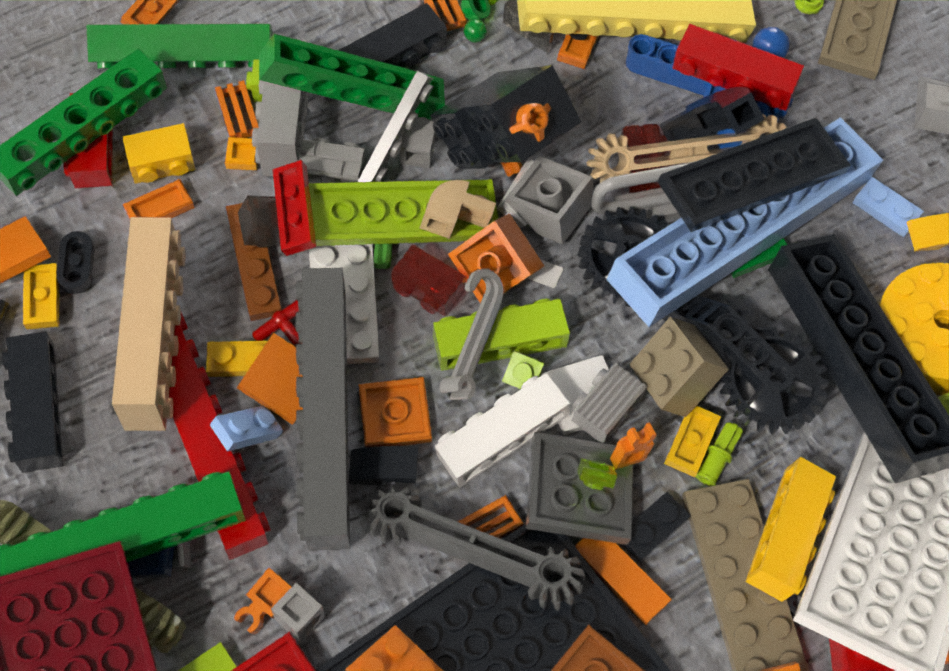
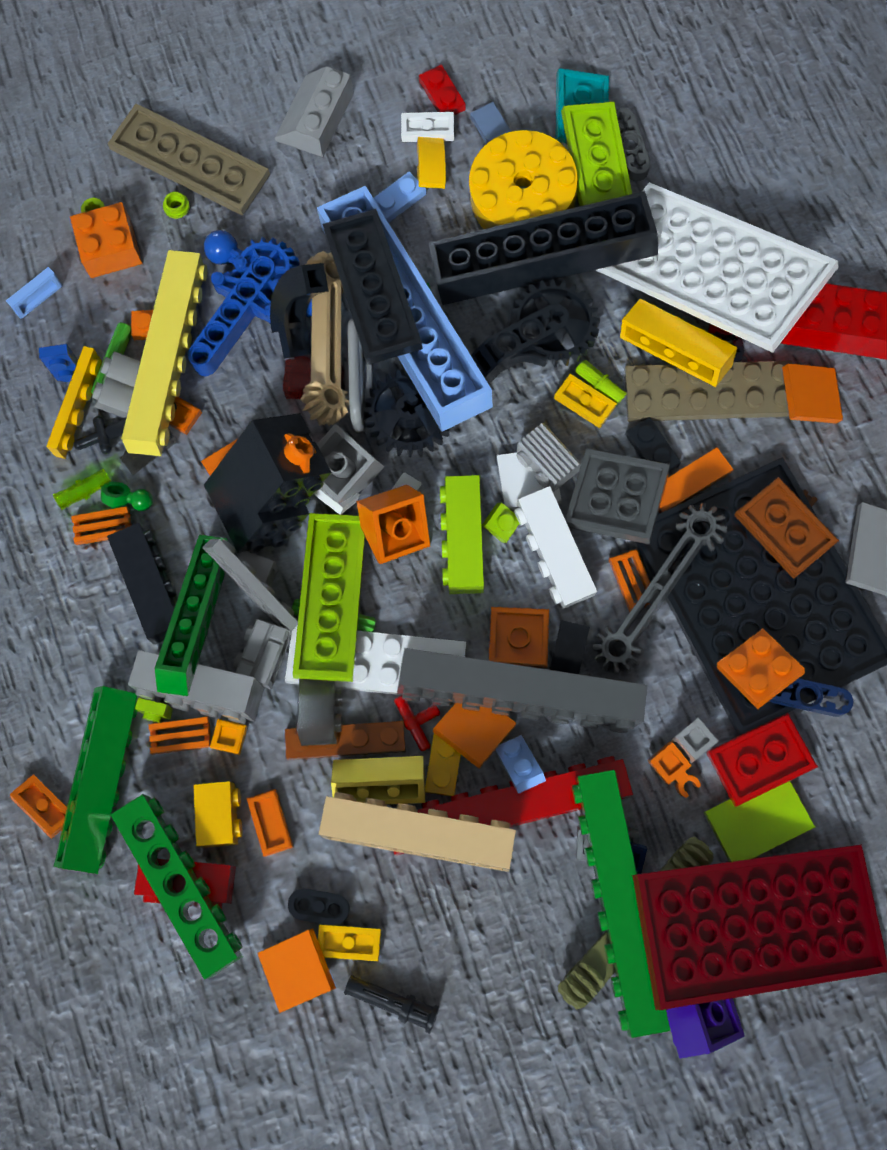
camera: 70 degrees left, 10 degrees up
black brick [2,331,64,473] -> none
red plate [272,160,316,256] -> none
clear red brick [392,244,467,317] -> none
tan brick [420,180,496,239] -> none
light grey piece [439,269,504,400] -> none
clear neon green plate [577,458,617,490] -> none
orange plate [610,422,656,469] -> none
dark tan brick [629,316,729,417] -> none
red brick [672,24,804,111] -> none
none -> light yellow brick [331,756,425,804]

